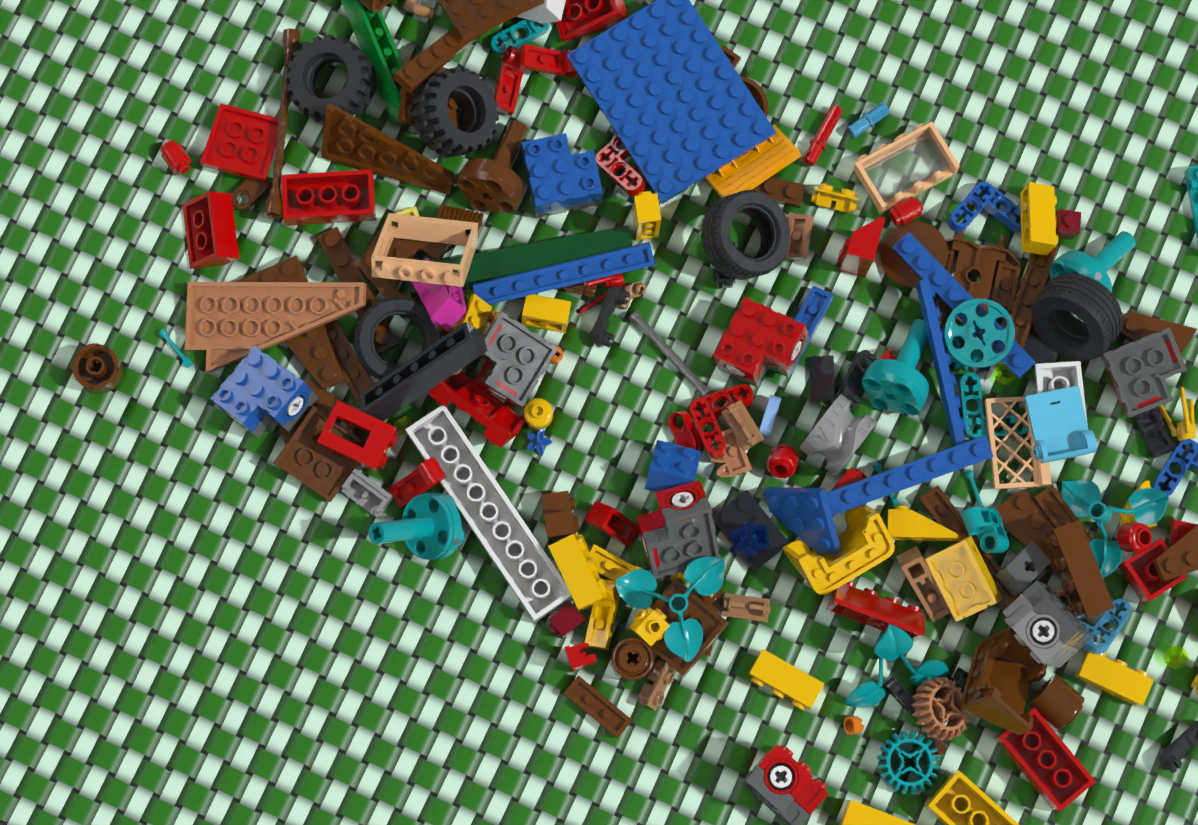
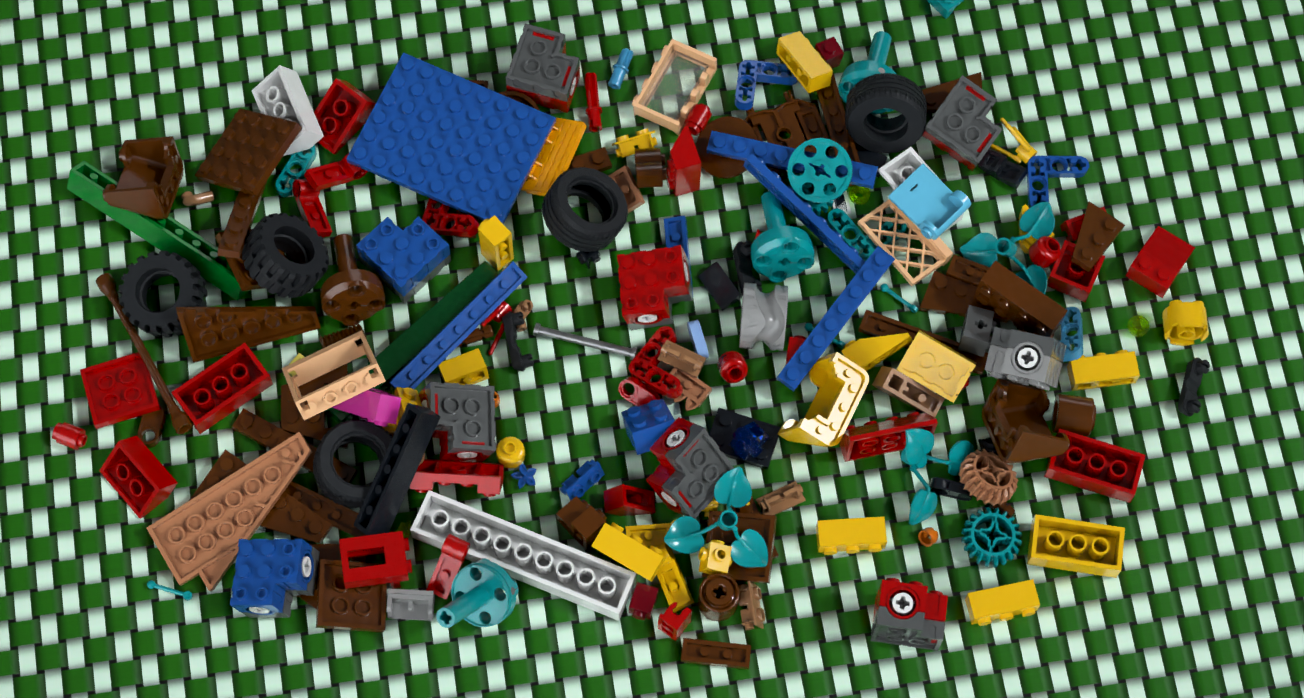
camera: 30 degrees left, 10 degrees down
reddish brown brick [72,343,123,394] -> none
blue plate [764,487,842,555] -> none
teal piece [961,506,1009,553] -> none
none -> dark grey piece [506,23,580,113]
none -> blue hinge [560,459,605,501]
none -> reddish brown brick [635,148,667,188]

